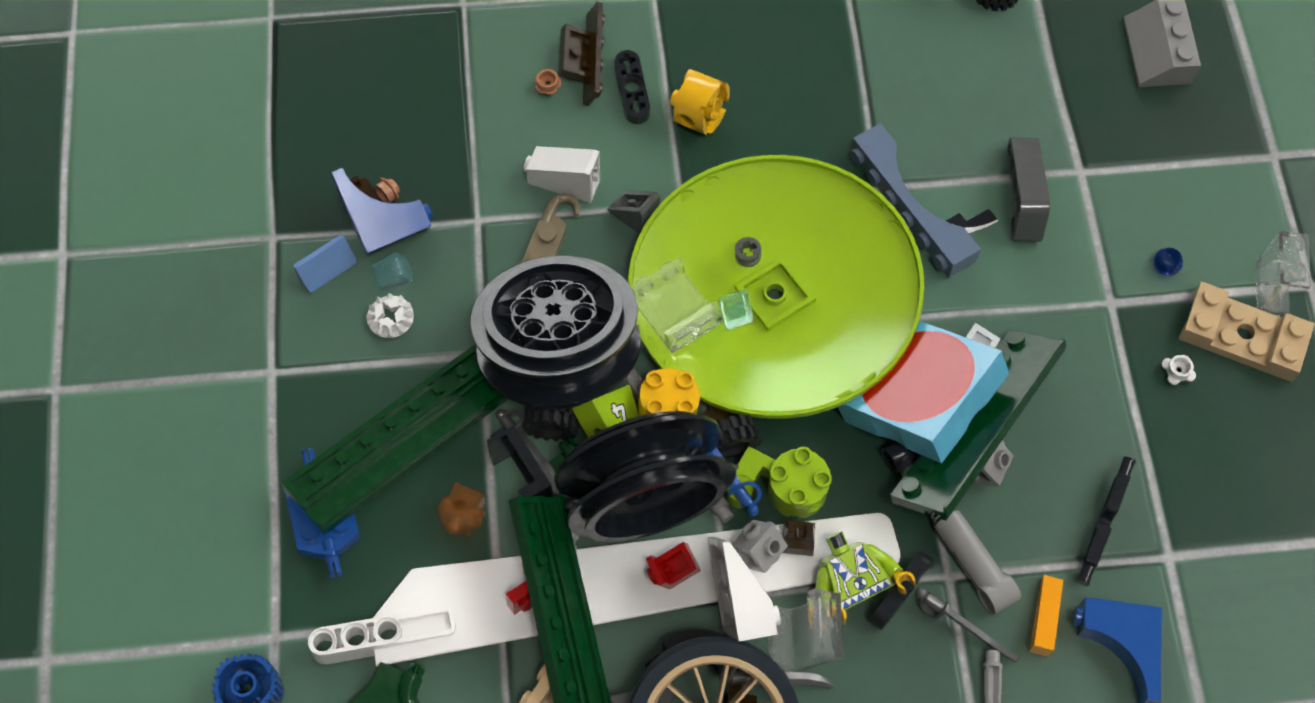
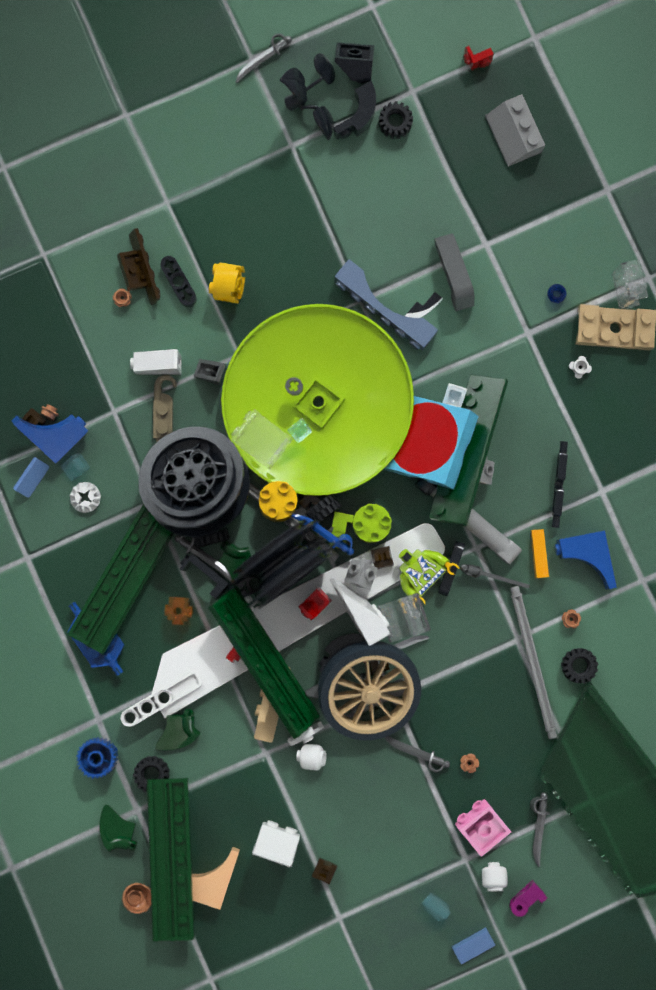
camera: 15 degrees left, 20 degrees up
lime torso [572,384,639,438] -> none

